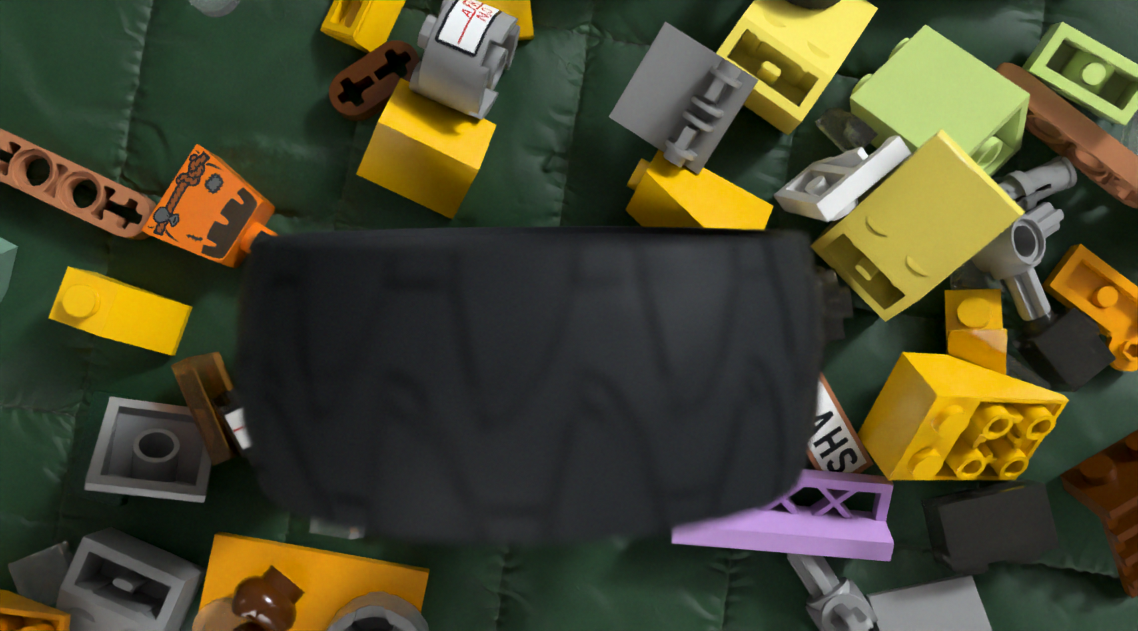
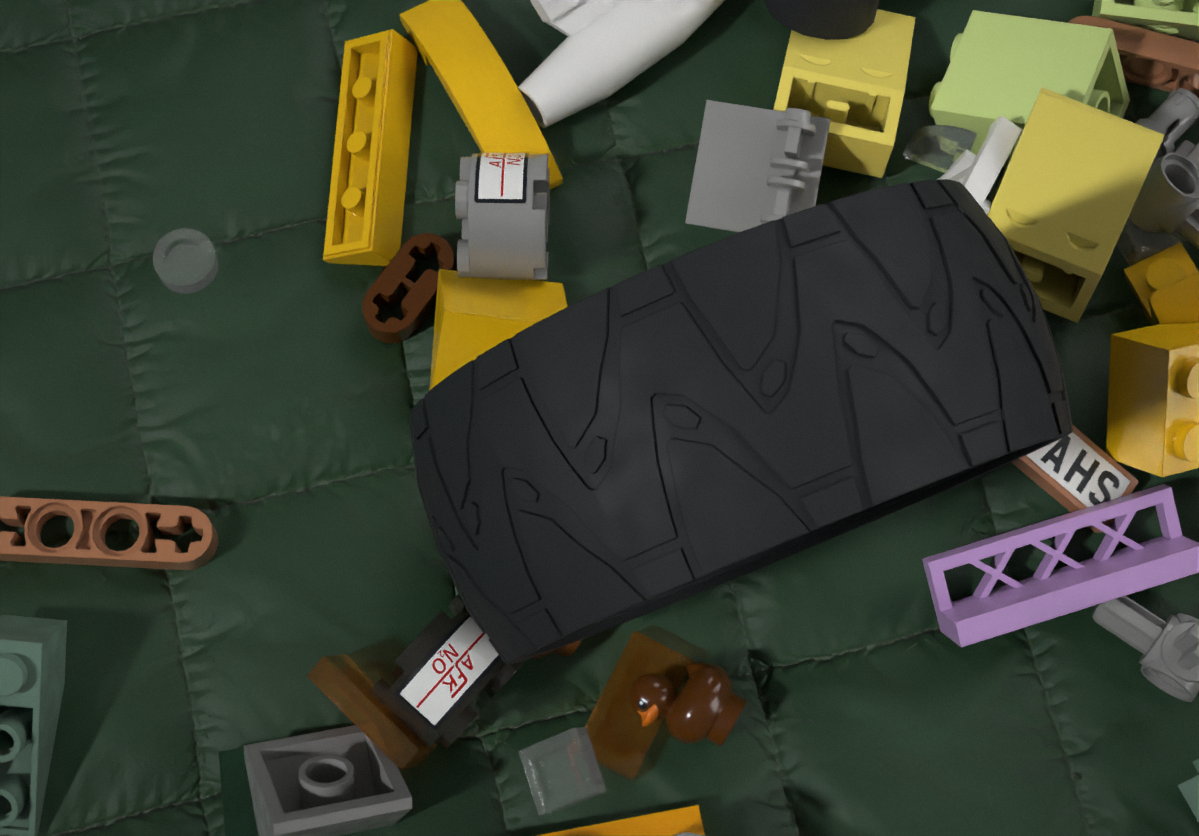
camera: 20 degrees left, 15 degrees down
yellow slope [48,267,193,356] -> none
orange torso [141,144,277,269] -> none

